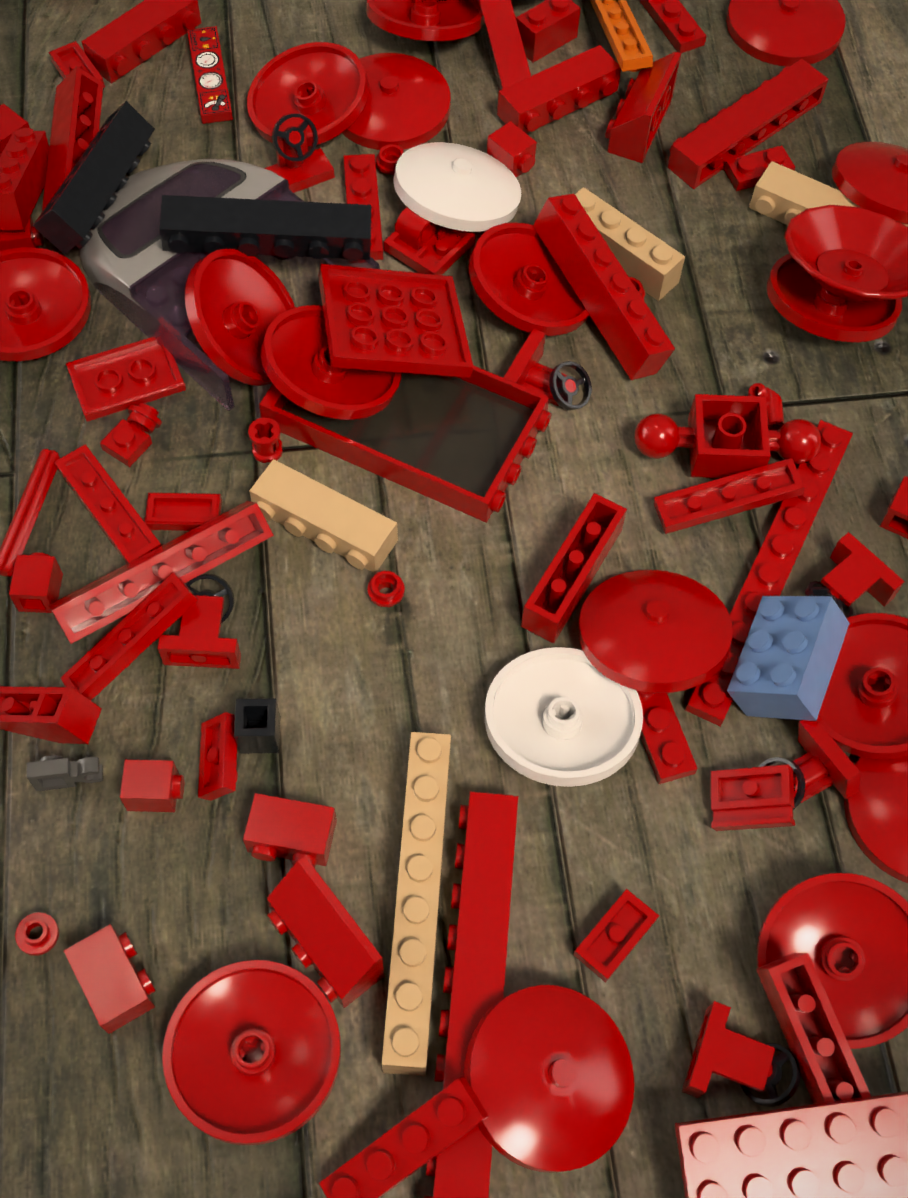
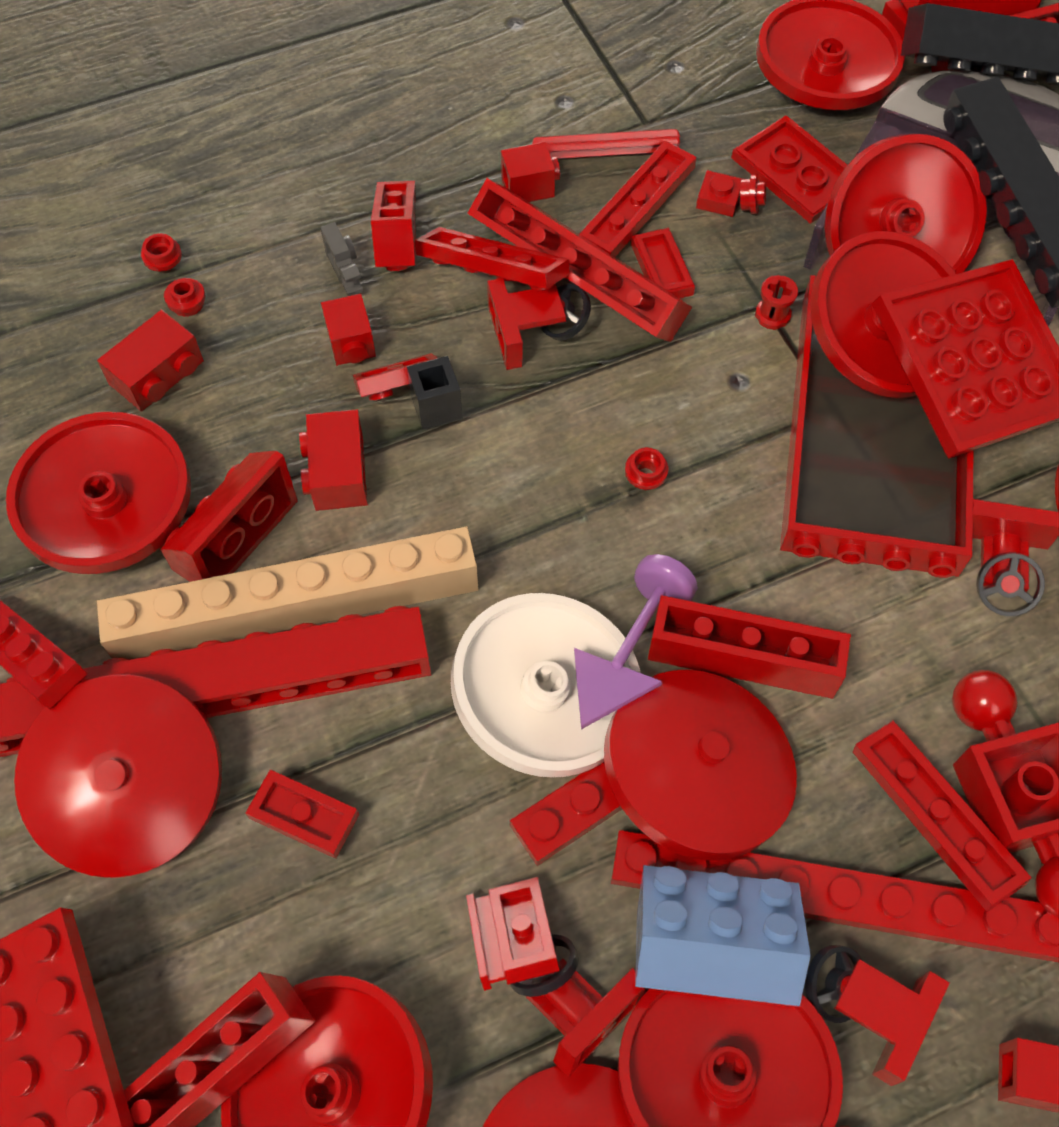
camera: 75 degrees right, 0 degrees up
tan brick [249,459,398,573] -> none
red piece [681,1001,801,1107] -> none
none -> medium lavender piece [574,554,698,730]

